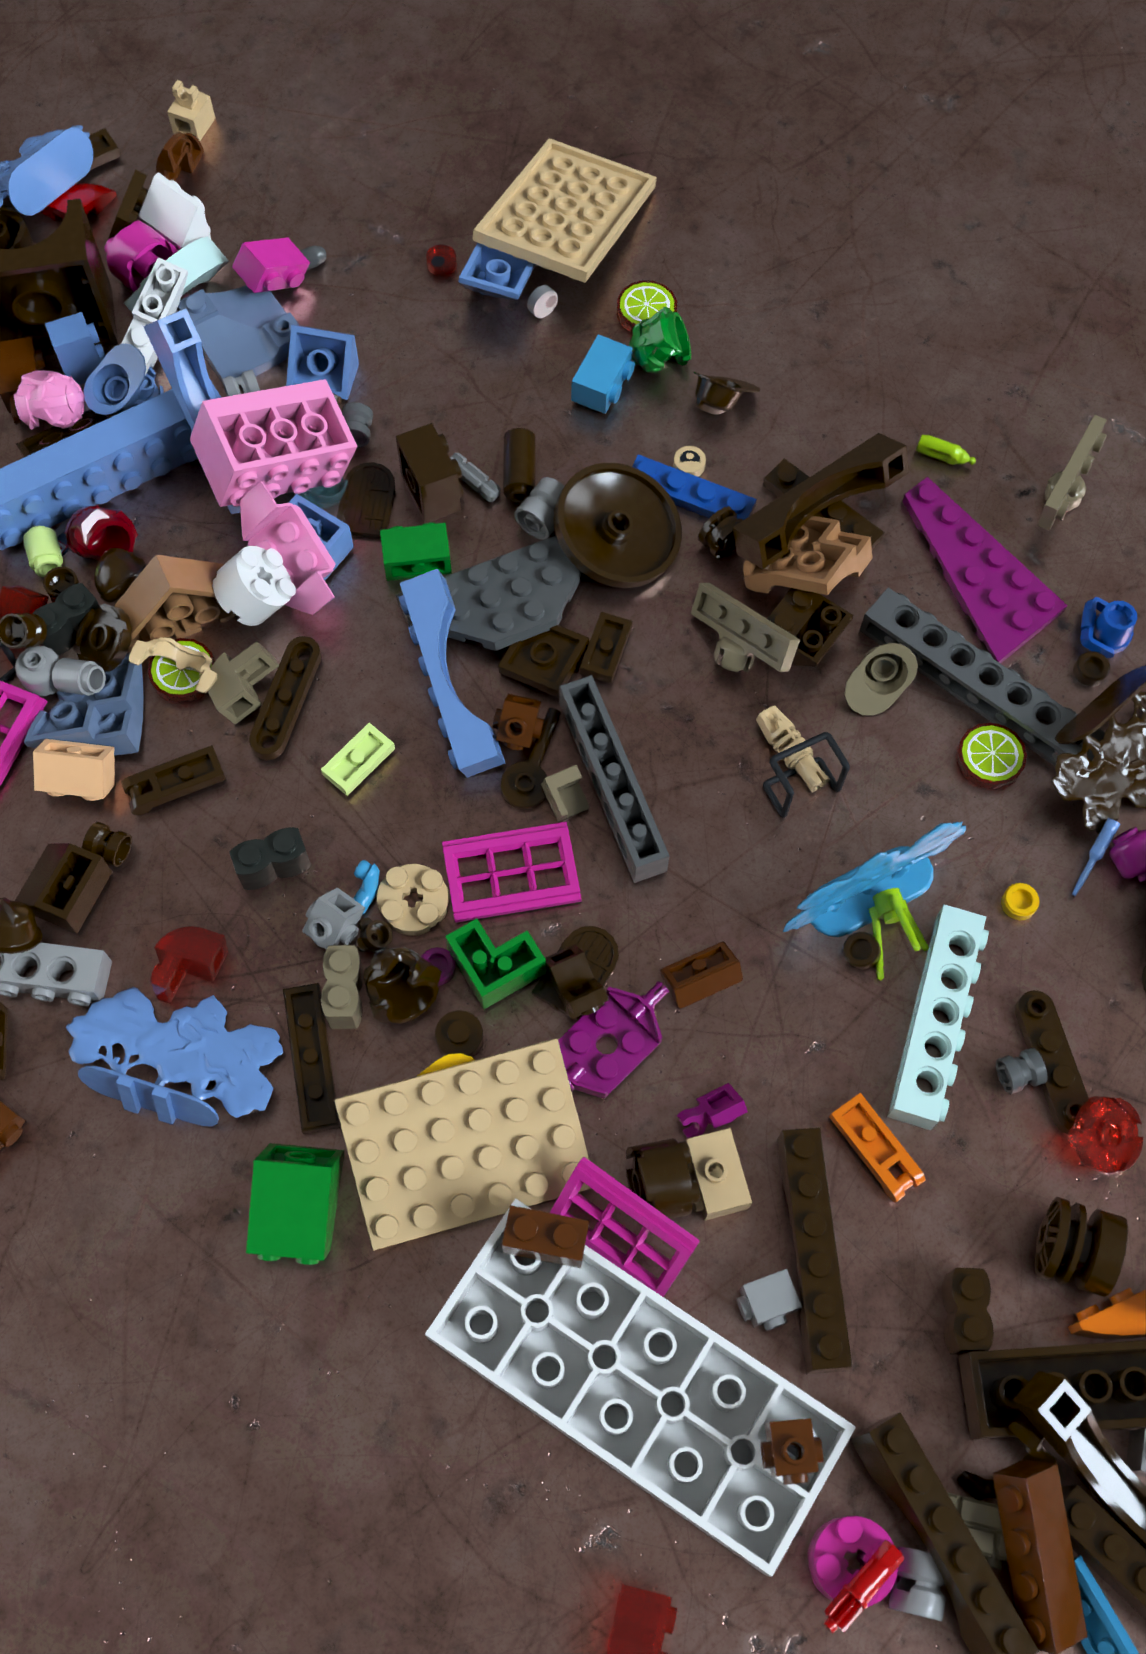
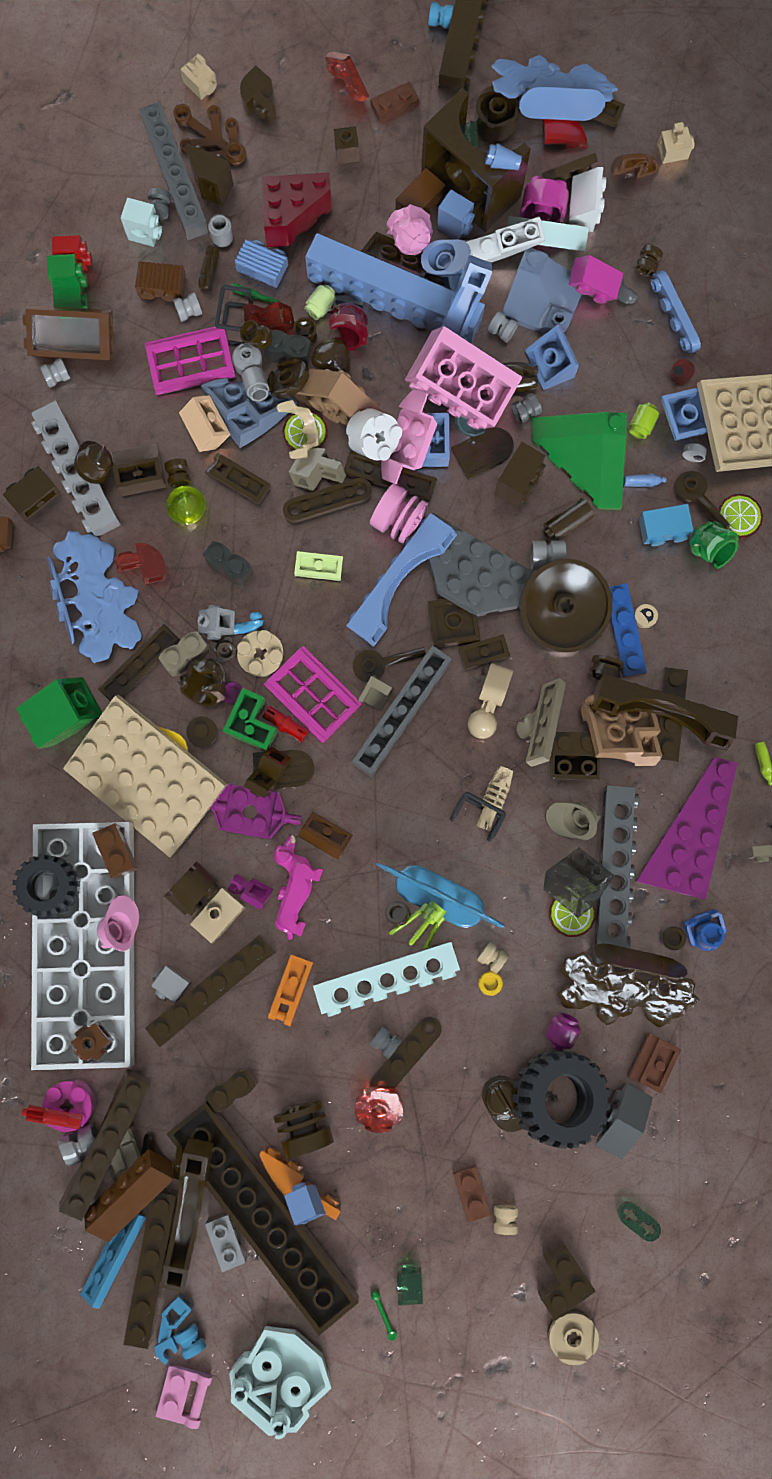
camera: 55 degrees right, 15 degrees up
green brick [380,522,452,581] -> none
light grey axle [450,453,501,502] -> none
reddish brown brick [492,693,544,750] -> none
dark pink piece [550,1156,700,1297] -> none
dark brown piece [693,371,760,415] -> none
medium blue piece [1072,818,1121,897] -> none
none -> black tyre [12,854,80,917]
none -> bright pink piece [97,895,139,951]
none -> clear neon green hat [166,486,206,525]
none -> red pin [262,705,309,742]
none -> dark pink animal [273,834,323,940]
none -> dark brown plate [344,451,437,502]
none -> bright pink wheel [370,483,429,545]
none -> tan beam [467,663,513,739]
none -> tan wheel [476,941,510,974]
none -> medium blue cone [485,143,522,170]
none -> green slope [531,412,627,510]
none -> clear smoke slope [543,847,614,918]
none -> medium blue piece [623,473,667,487]
none -> lime brick [629,403,659,439]
none -> dark brown wheel [634,244,663,277]
none -> medium blue plate [651,270,701,354]
none -> dark brown piece [674,471,731,529]

